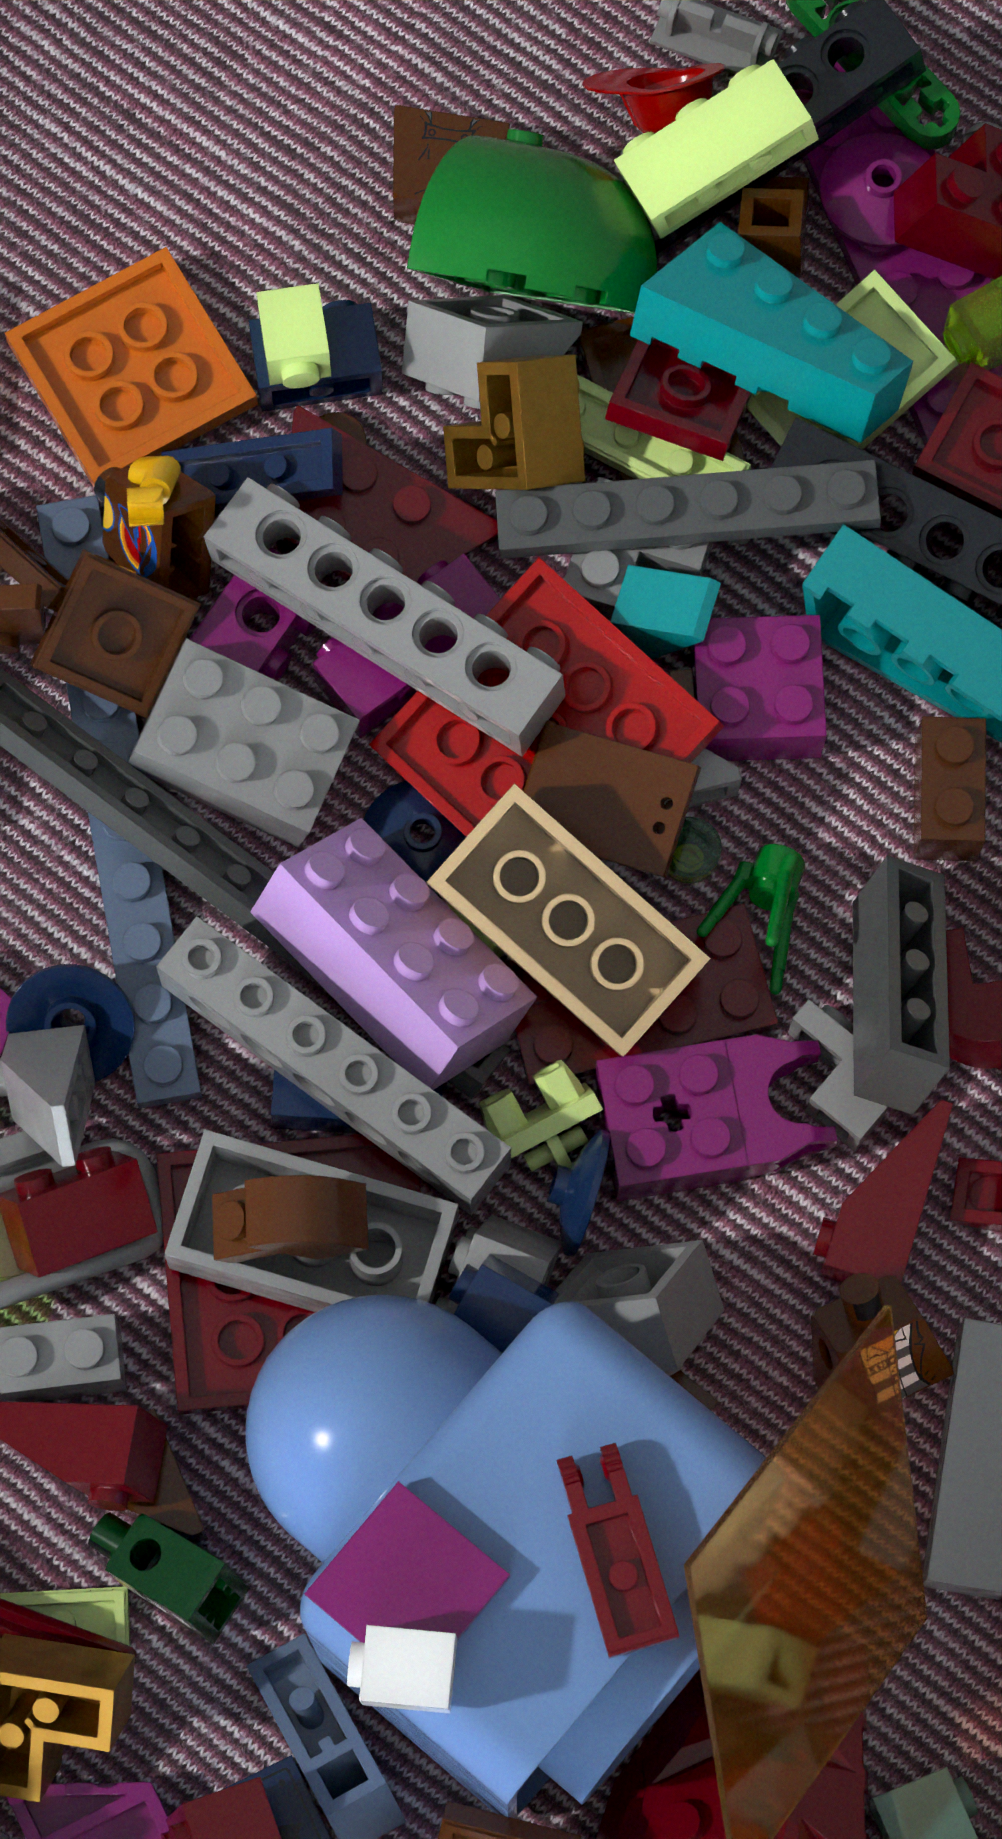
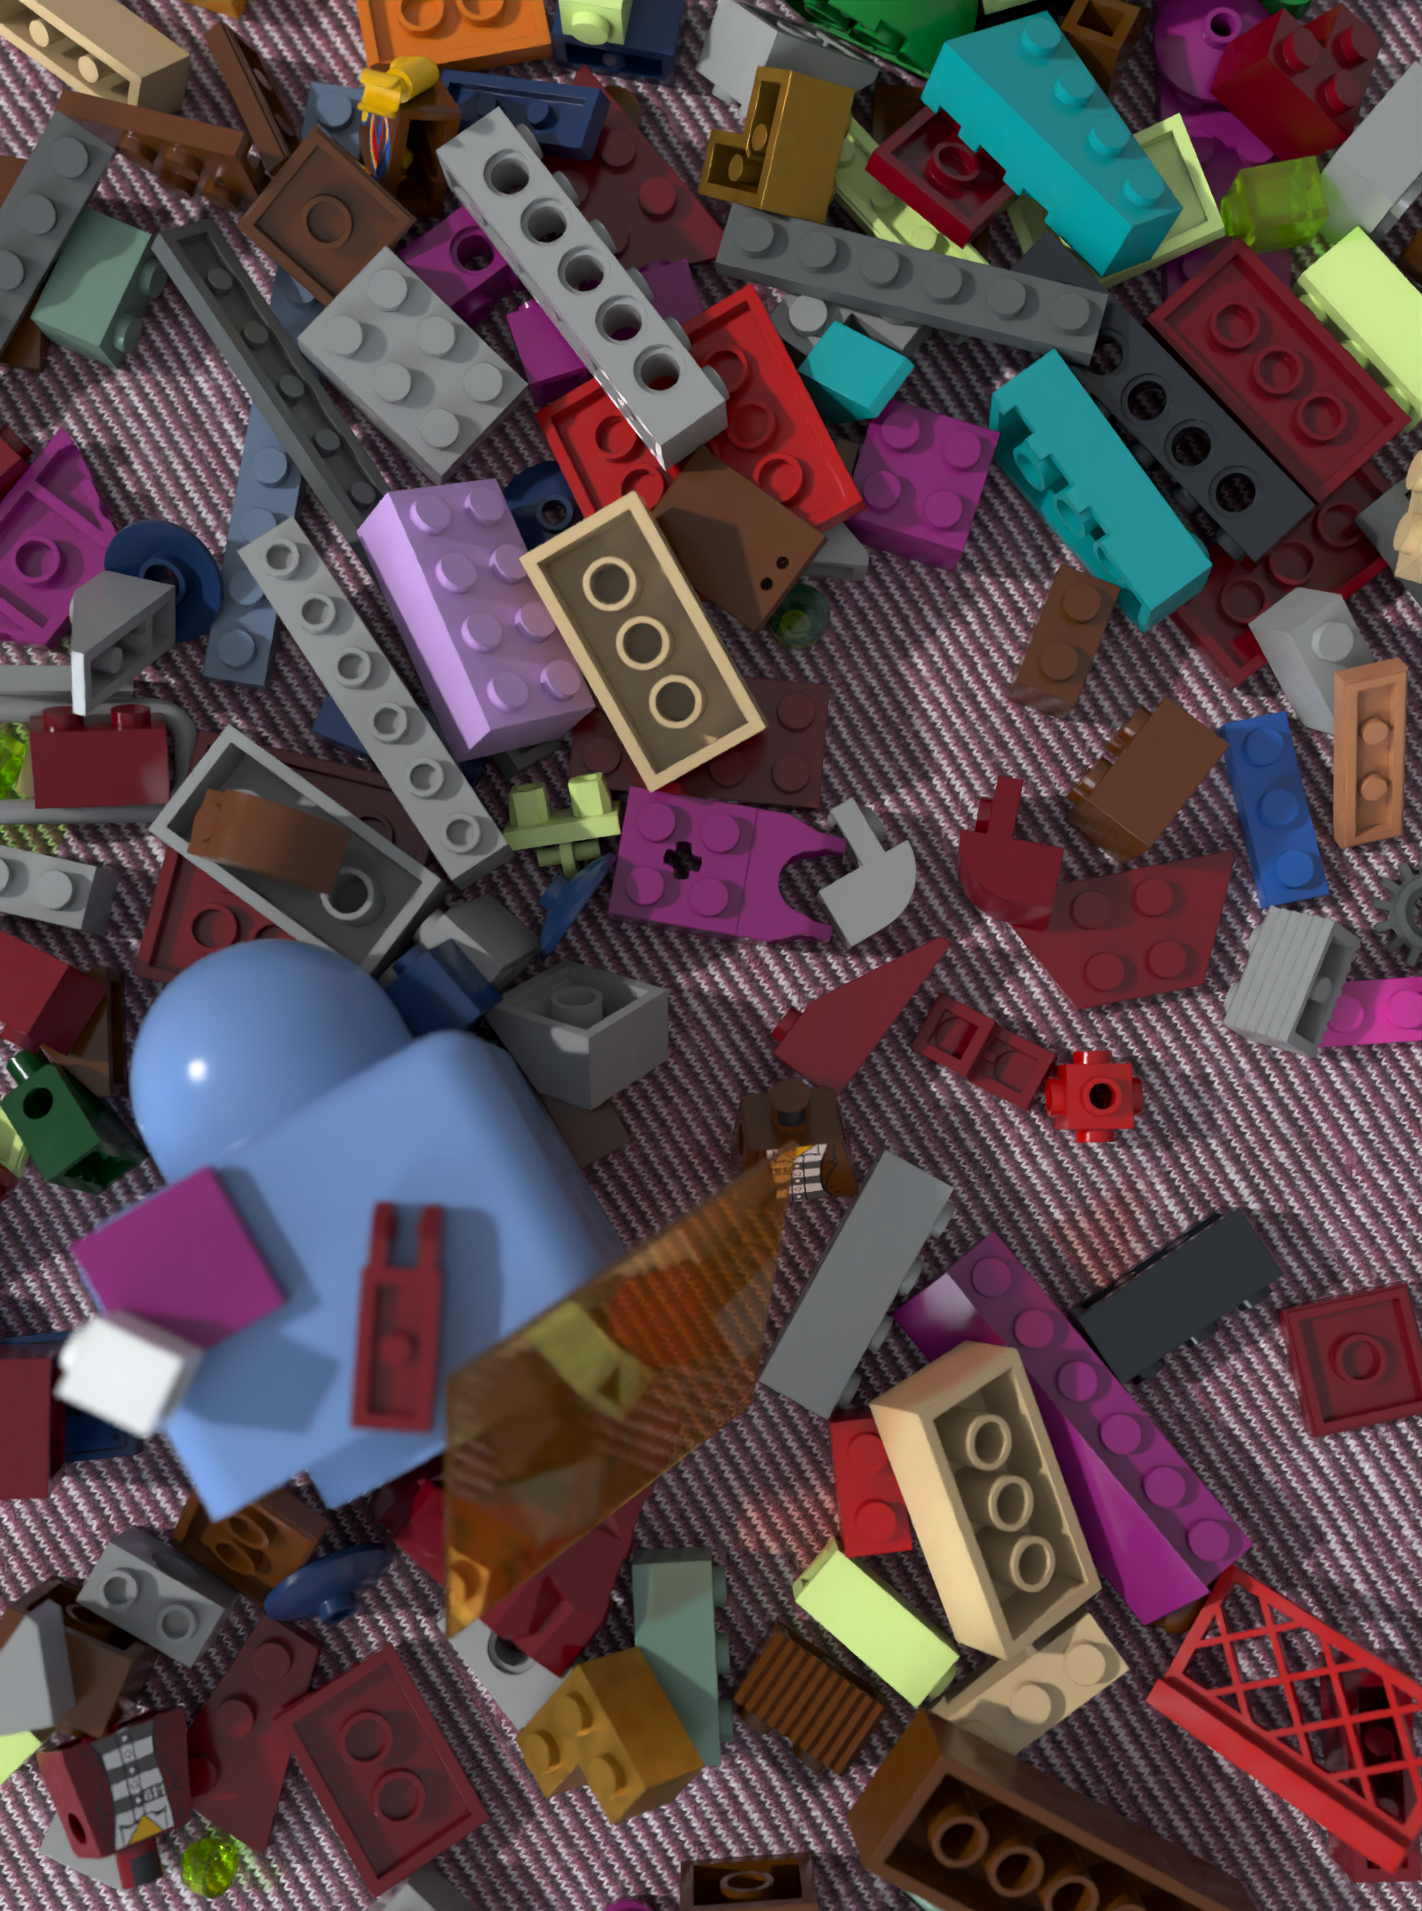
camera: 20 degrees right, 10 degrees up
green plant [696,844,805,995] -> none
dark grey brick [852,855,950,1115] -> none

